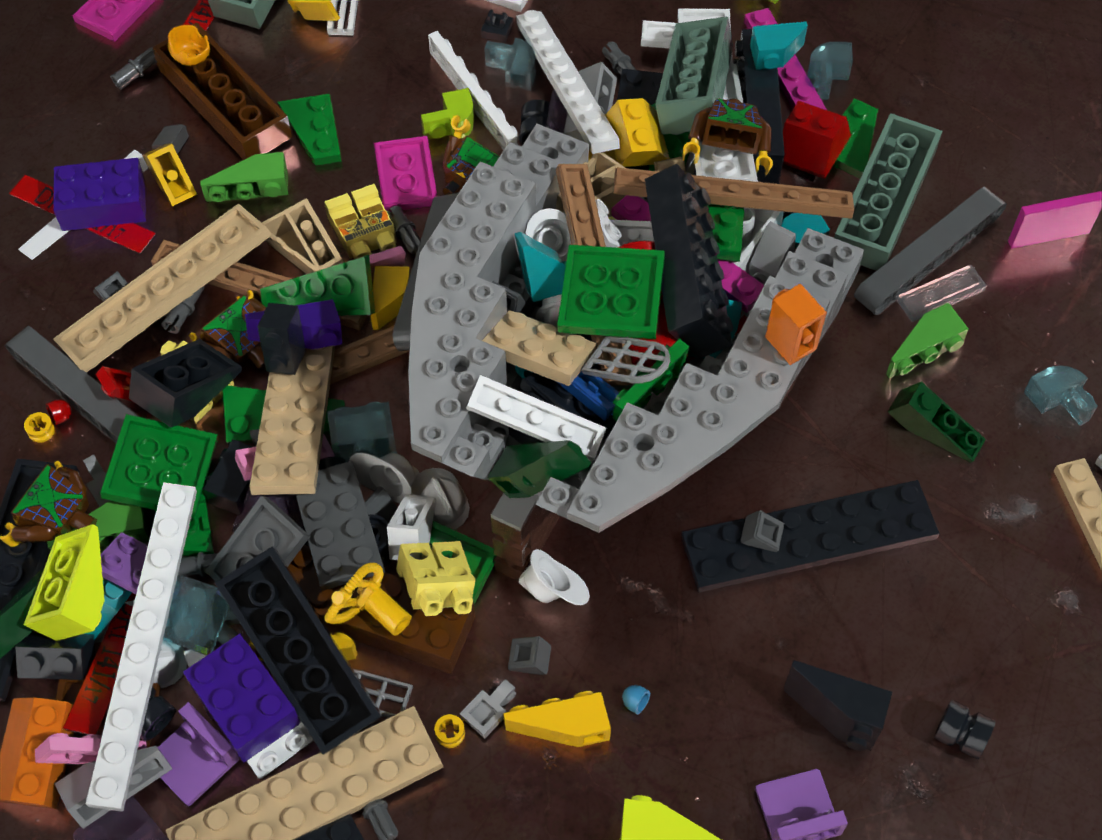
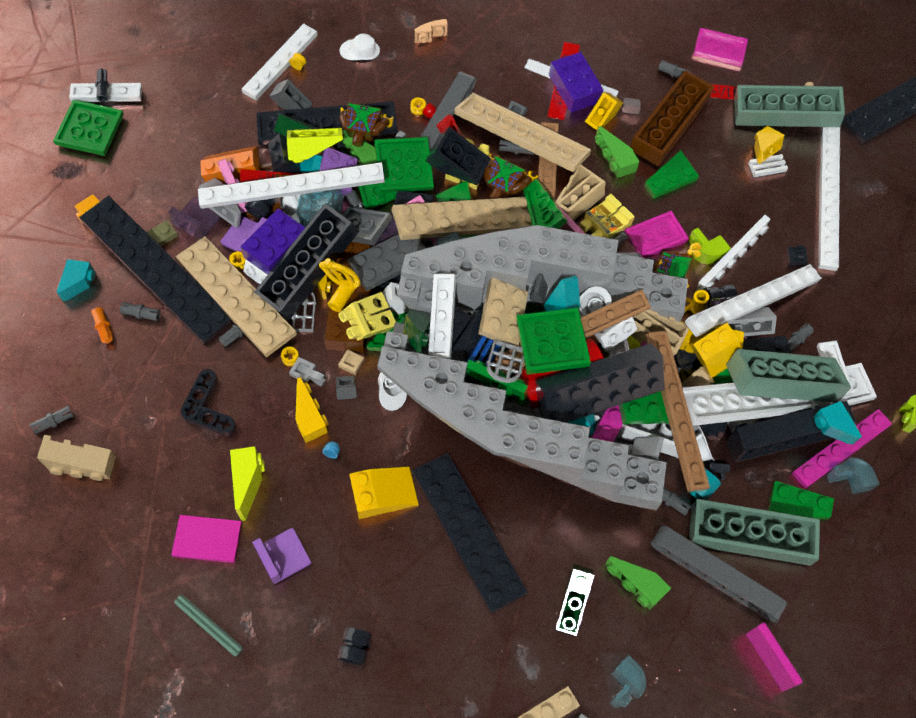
camera: 70 degrees right, 5 degrees up
light orange hair [168,25,210,66] -> none
dark purple slope [245,299,342,349] -> none
black brick [257,303,306,375] -> none
clear light blue brick [485,38,536,91] -> none
reddish brown torso [682,99,773,176] -> none
dark grey slope [741,510,784,552] -> none
orange brick [765,283,827,365] -> none
red slope [783,101,851,179] -> none
black slope [783,660,892,751] -> none
clear tile [897,265,987,322] -> none
none -> yellow bush [229,251,246,270]
none -> tan tile [338,349,365,375]
none -> yellow slope [349,467,419,519]

